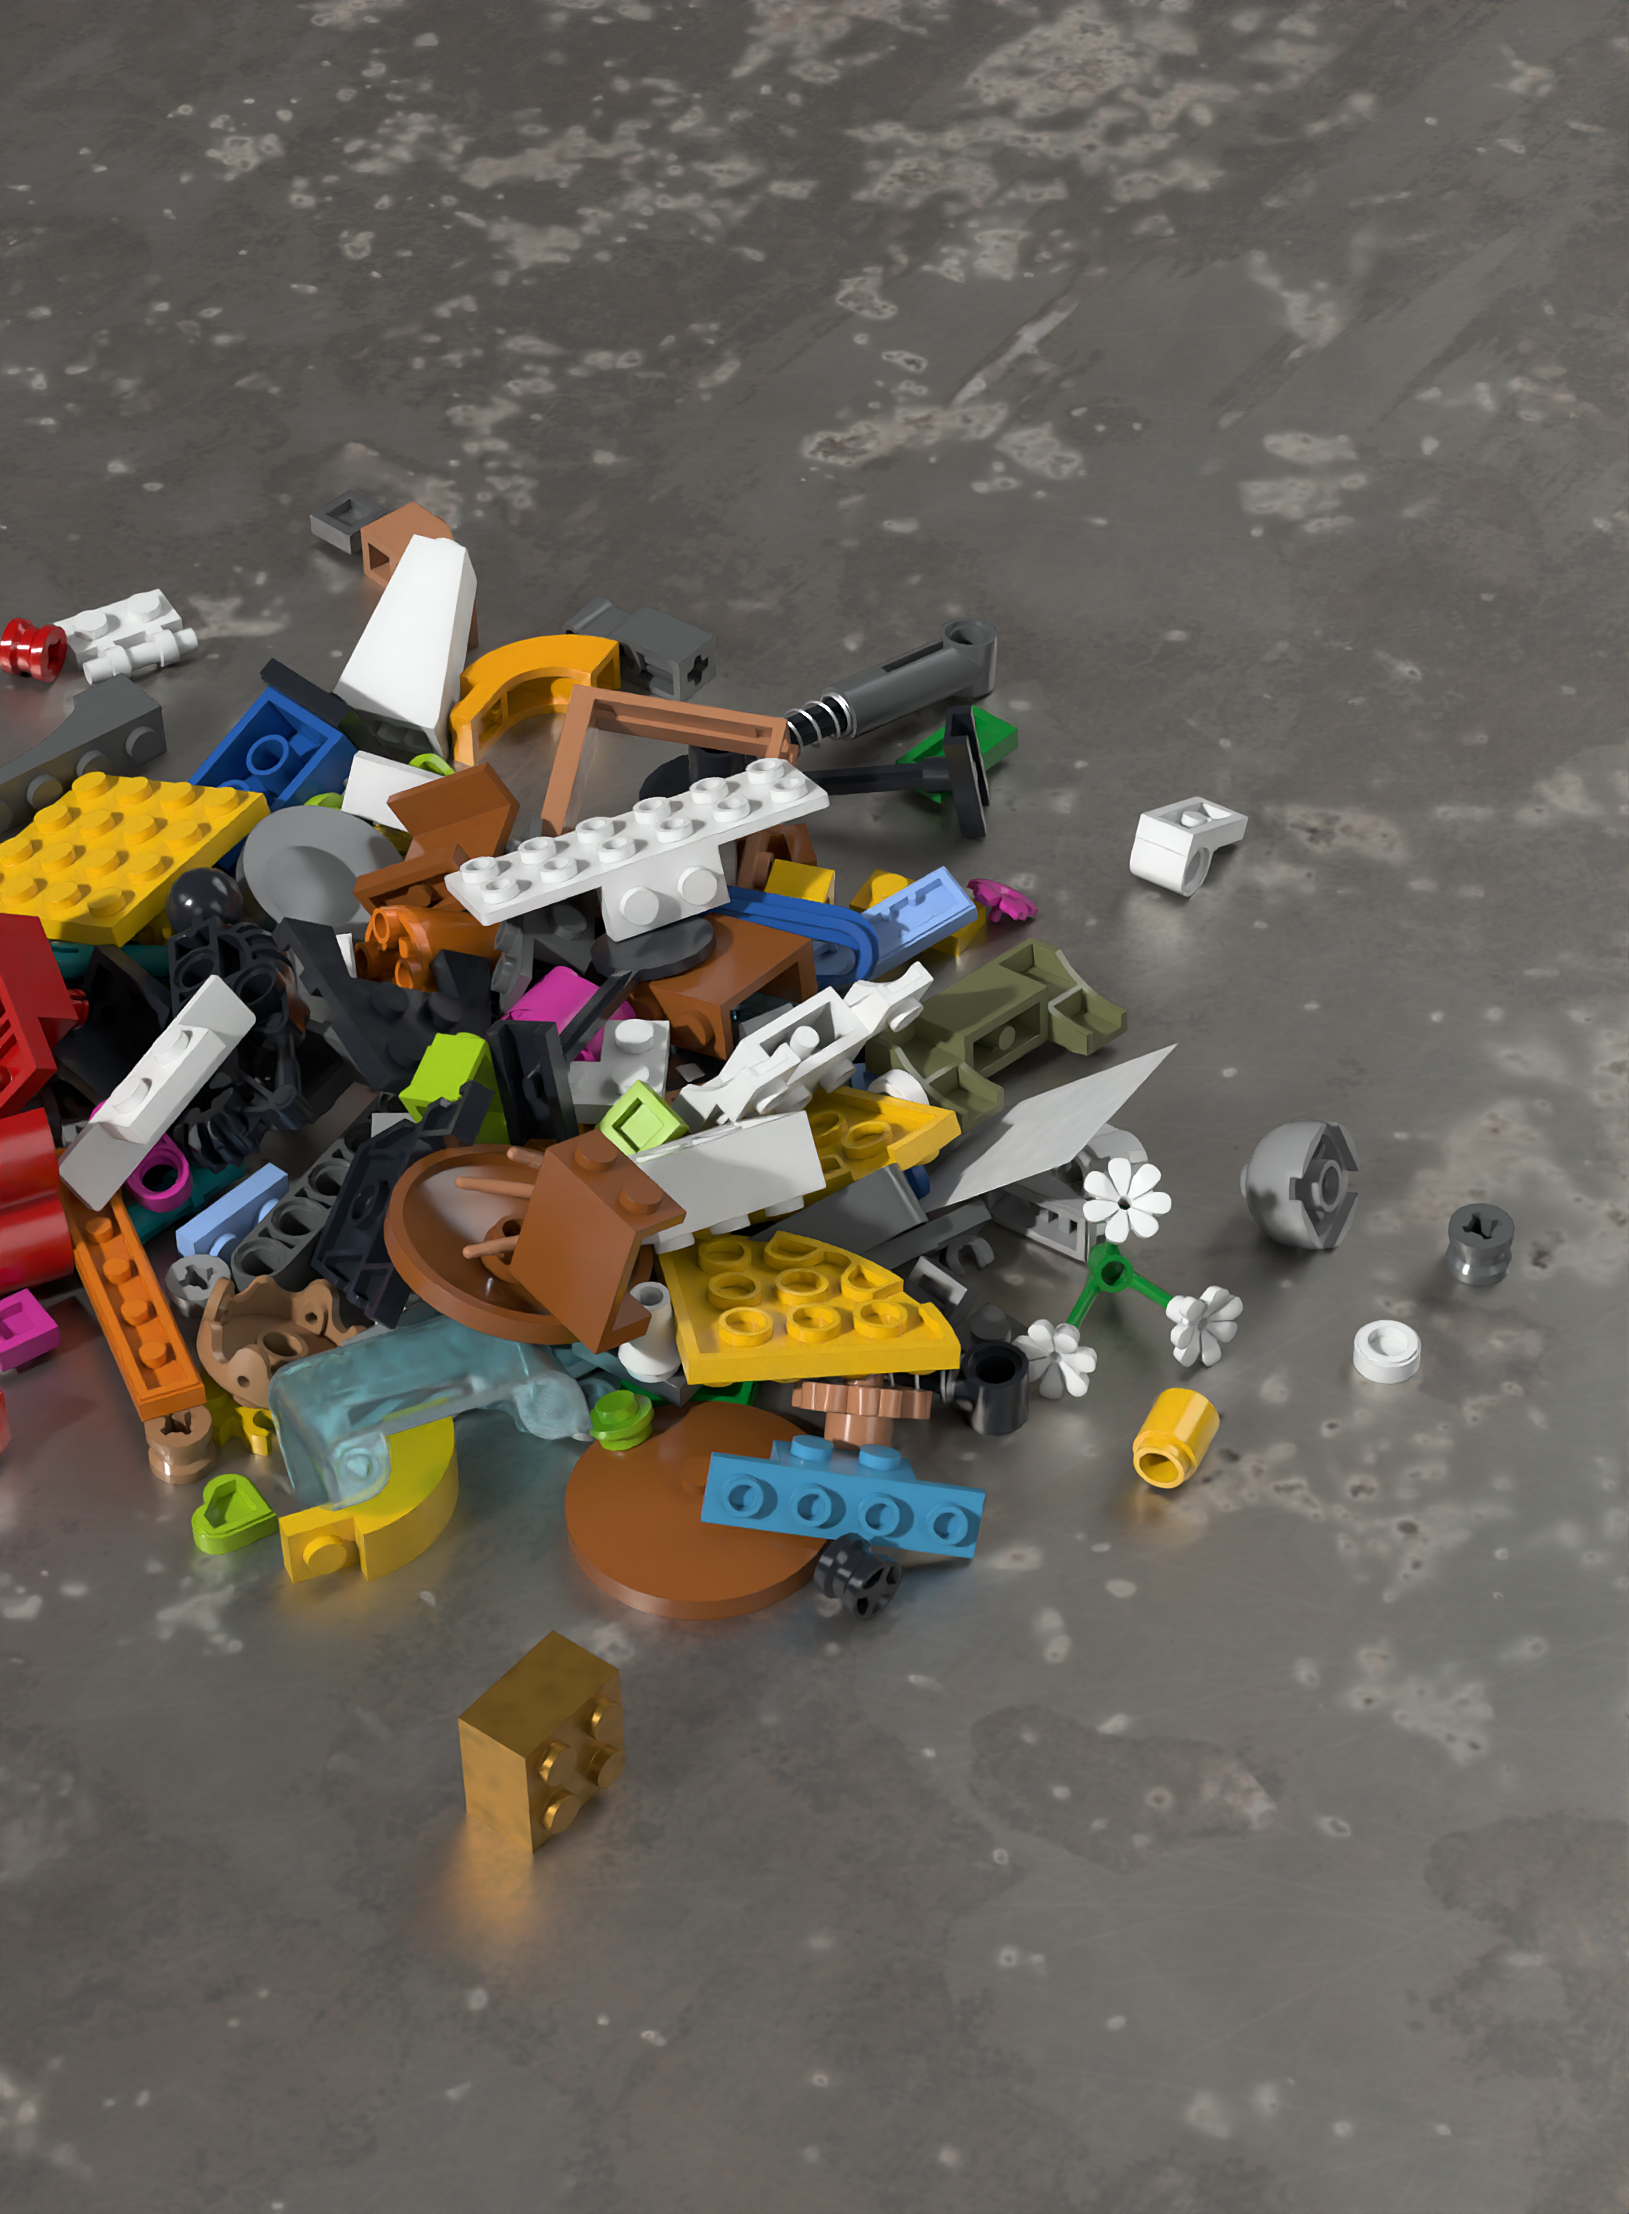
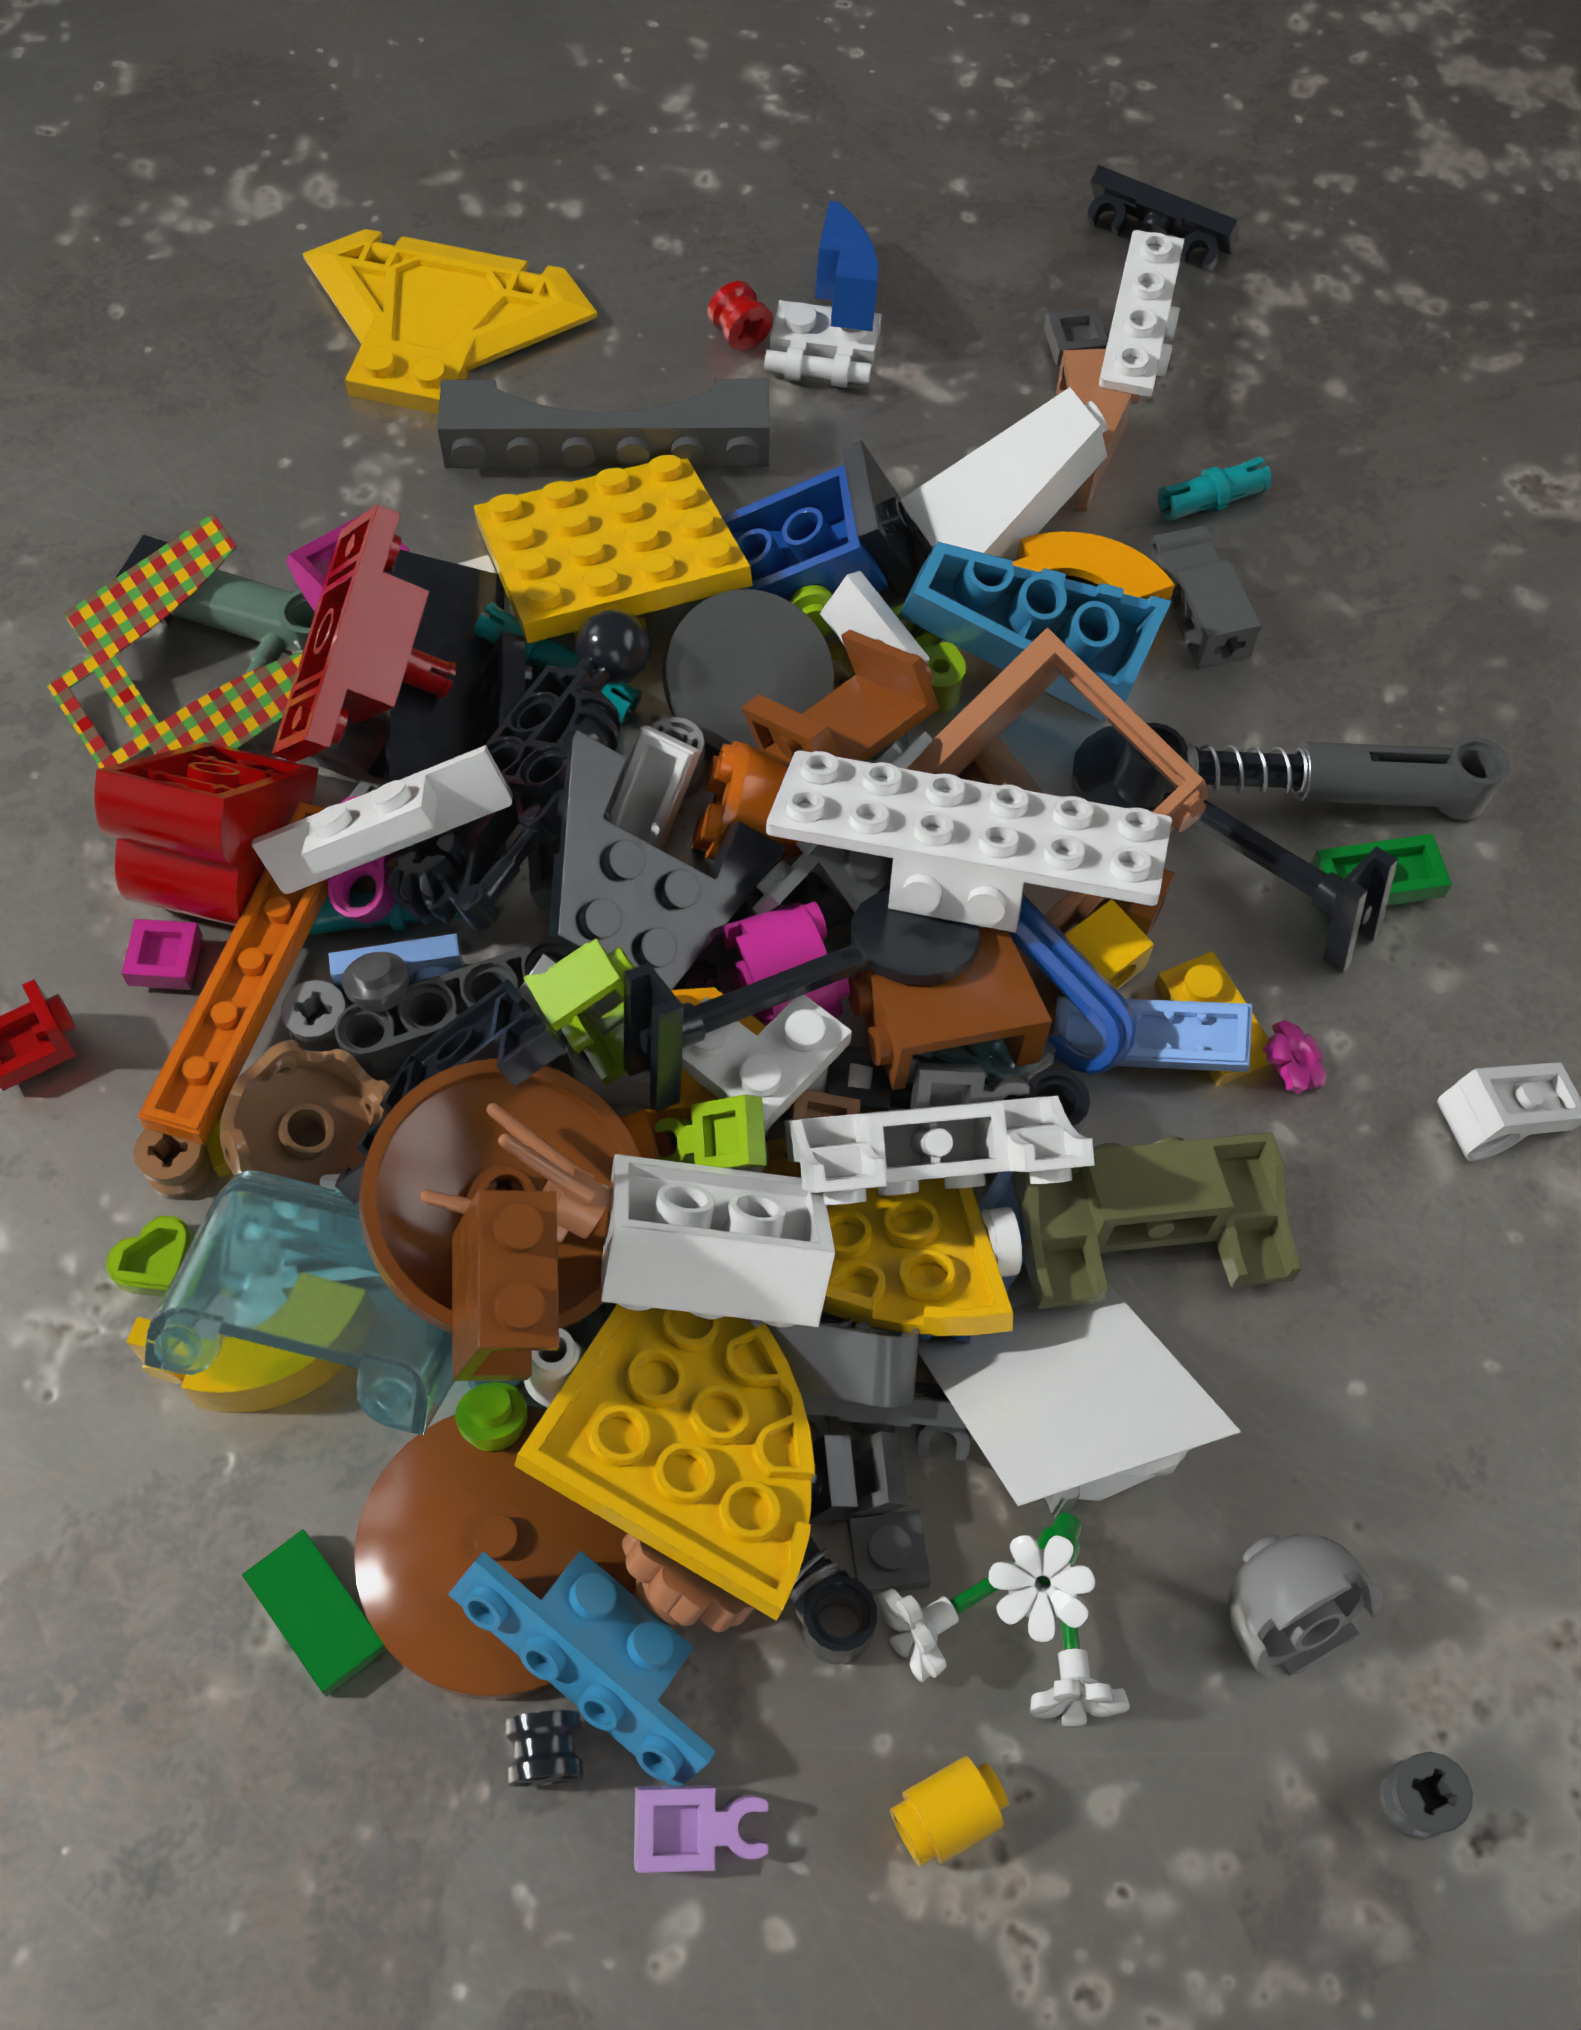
camera: 35 degrees right, 20 degrees up
pearl gold brick [458,1630,626,1853] -> none
white tile [1353,1320,1421,1384] -> none
none -> green tile [242,1529,387,1697]
none -> flat silver plate [342,952,409,1012]
none -> lavender plate [634,1785,768,1873]
none -> blue slope [815,201,878,331]
none -> dark azure wedge [898,542,1172,722]
none -> black plate [1087,165,1239,272]
none -> white bracket [1098,230,1184,398]
none -> teal pin [1157,457,1272,522]

